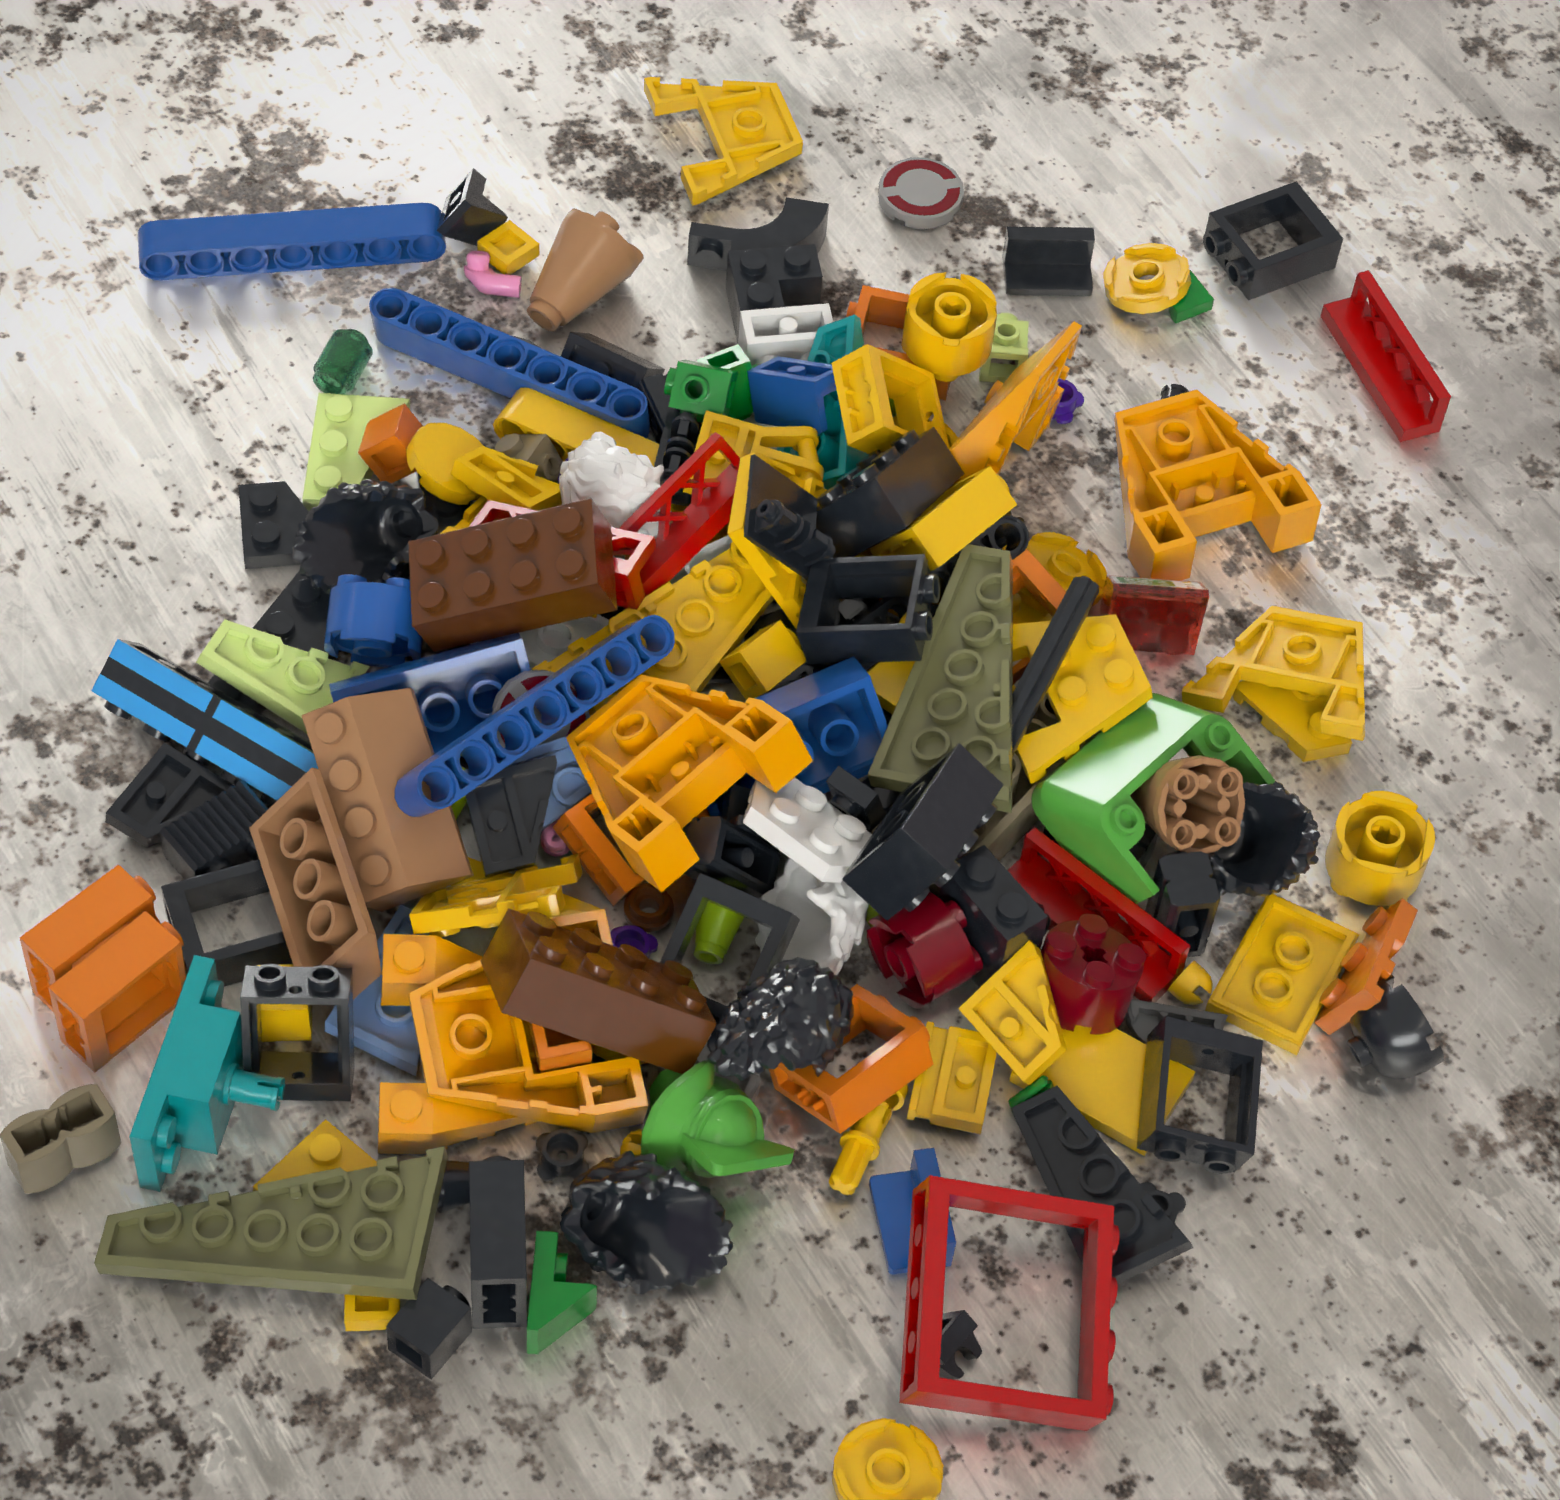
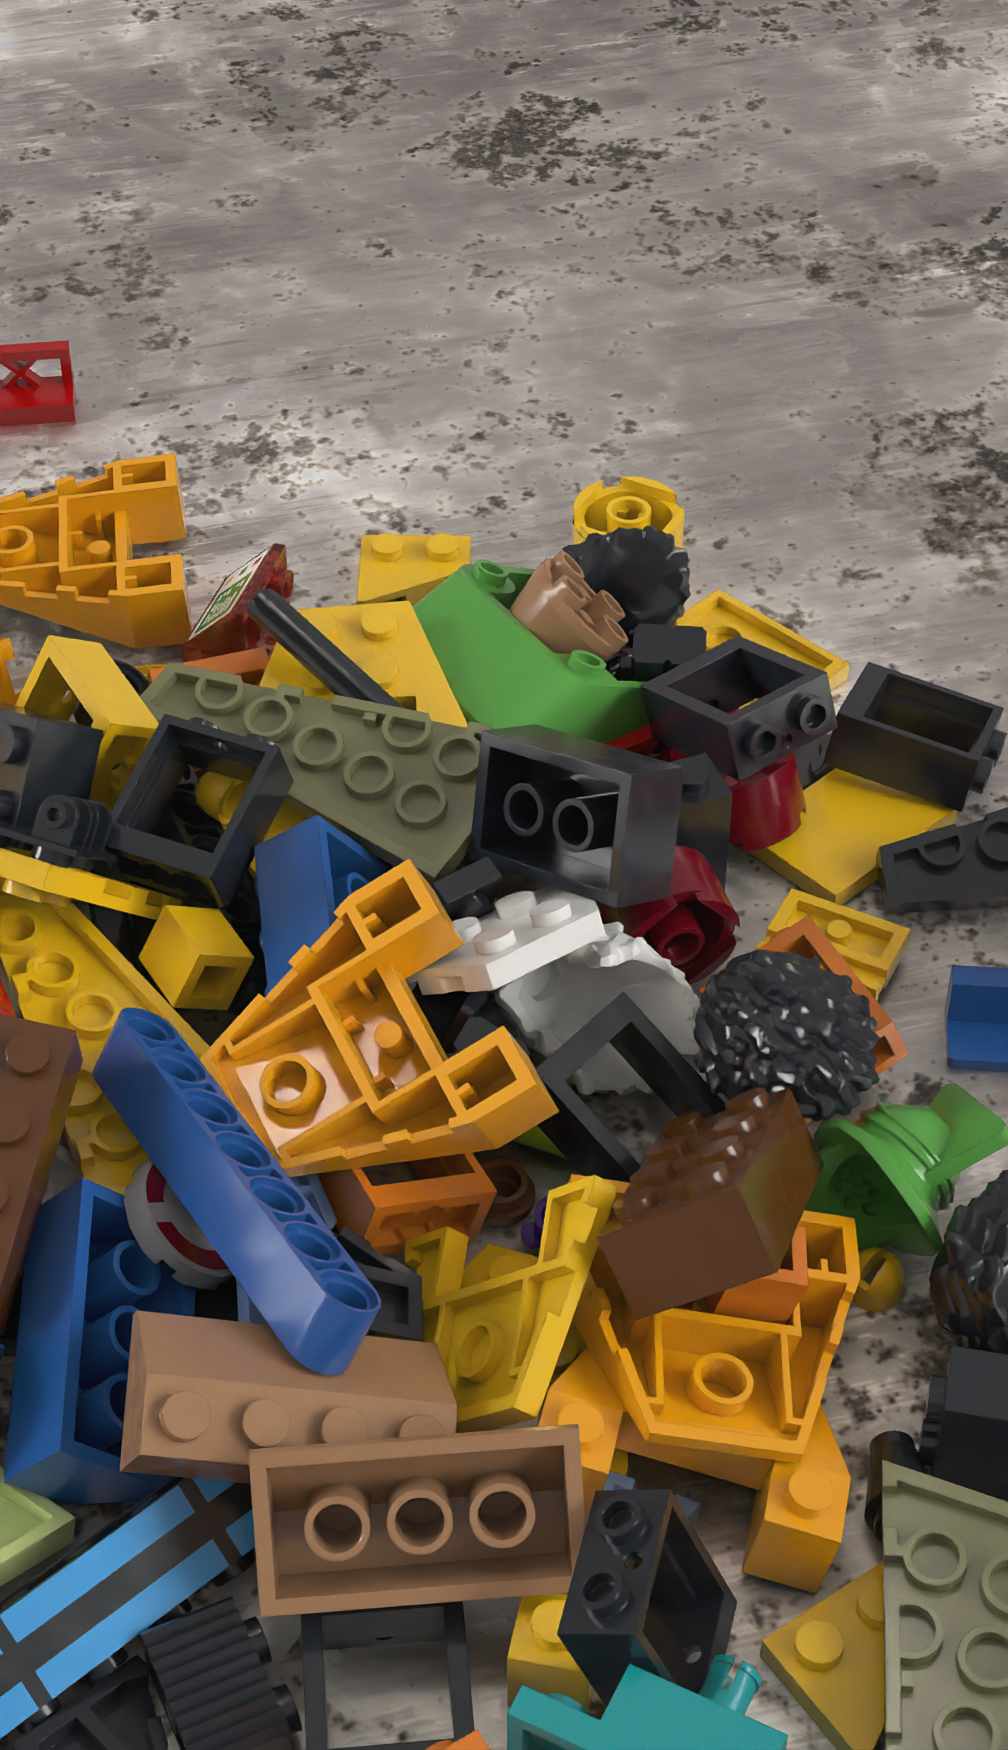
camera: 70 degrees left, 10 degrees down
black plate [536,1129,589,1181] -> none
yellow axle [828,1101,893,1195] -> none
yellow wing [958,940,1067,1086] -> none
green piece [1008,1075,1054,1108] -> none
yellow wing [1181,606,1365,741] -> none
orange wing [1314,898,1418,1035] -> none
black cylinder [1347,974,1445,1079] -> none
none -> black window [640,635,838,781]

